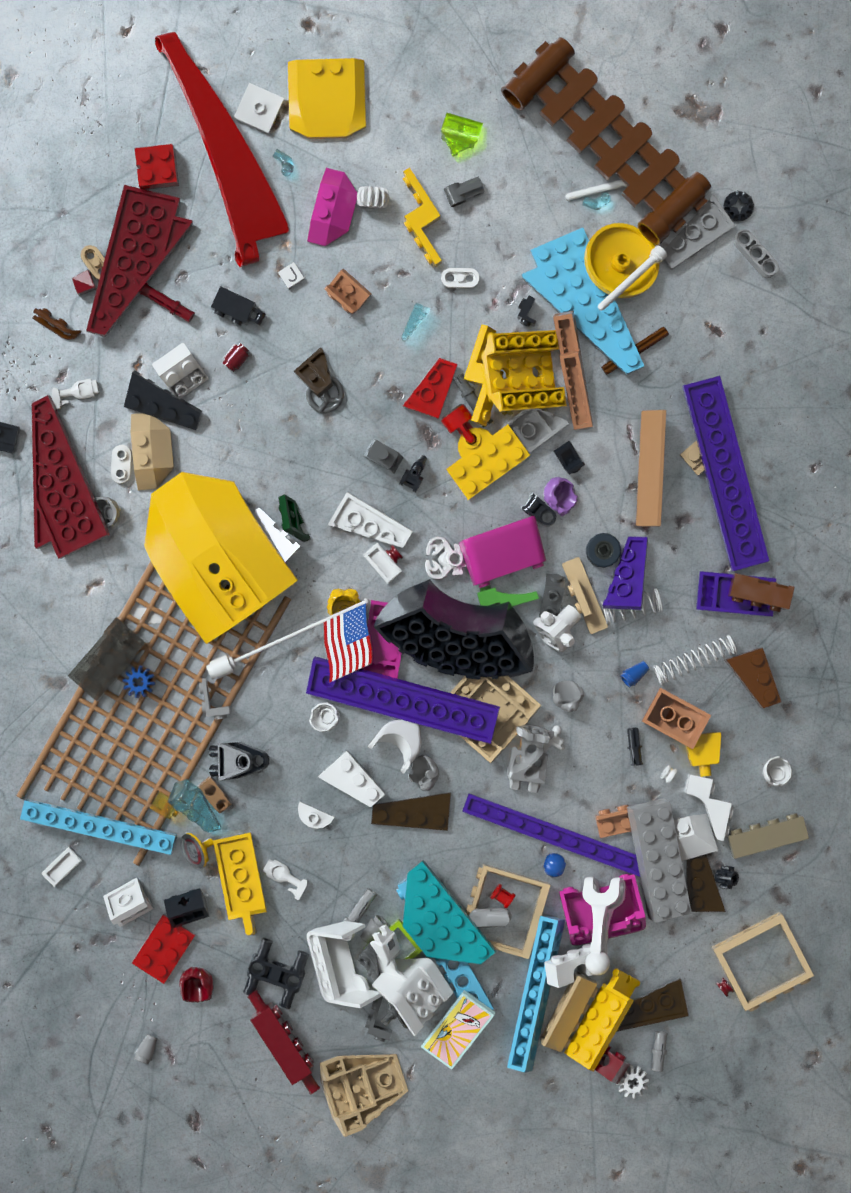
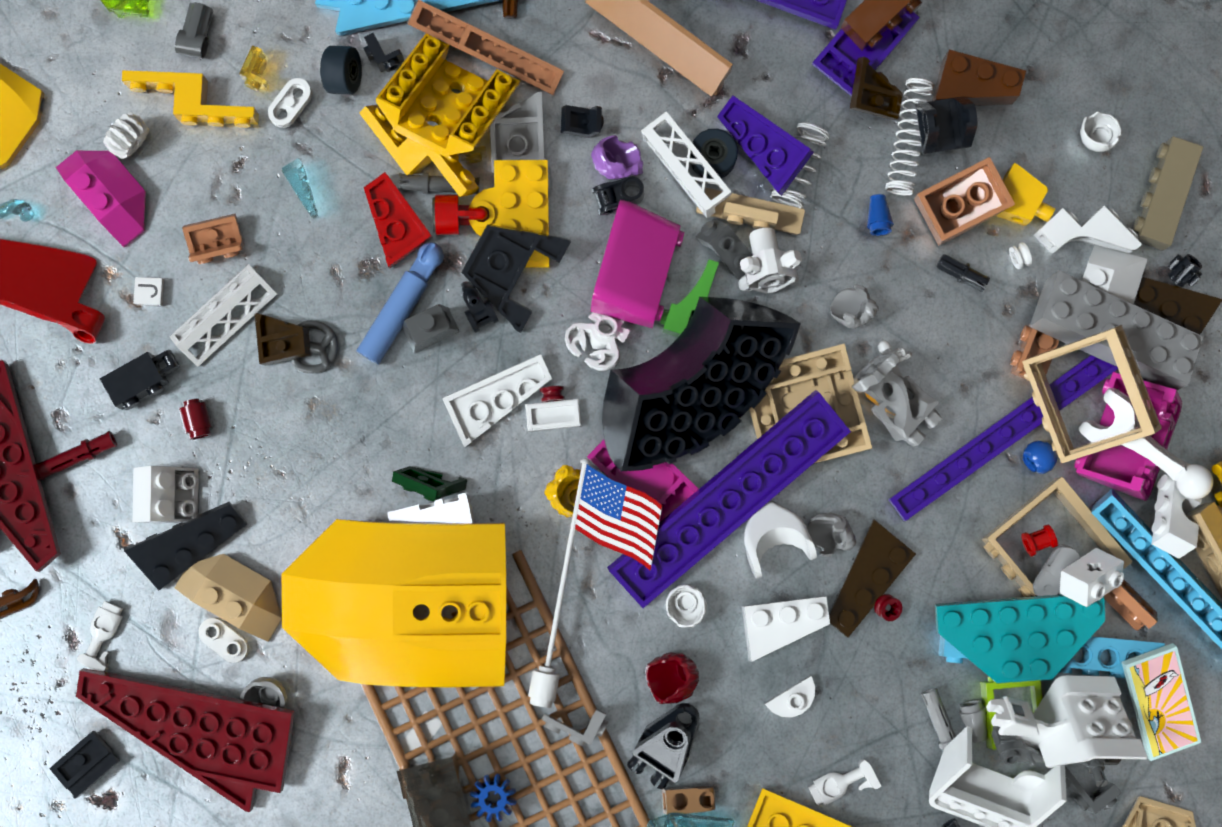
camera: 60 degrees left, 5 degrees down
none -> white fence [170,264,277,367]
none -> clear yellow bracket [239,45,269,91]
none -> black wheel [320,46,362,95]
none -> medium blue piece [356,242,444,365]
none -> black wing [461,224,571,333]
none -> white fence [641,111,732,219]
none -> dark red hair [645,652,699,704]
none -> dark brown wing [850,57,903,120]
none -> dark red bush [874,594,903,621]
none -> black piece [915,96,978,154]
none -> tan window [1022,325,1162,463]
none -> white brick [1060,548,1124,607]
none -> nougat bracket [1104,580,1158,630]

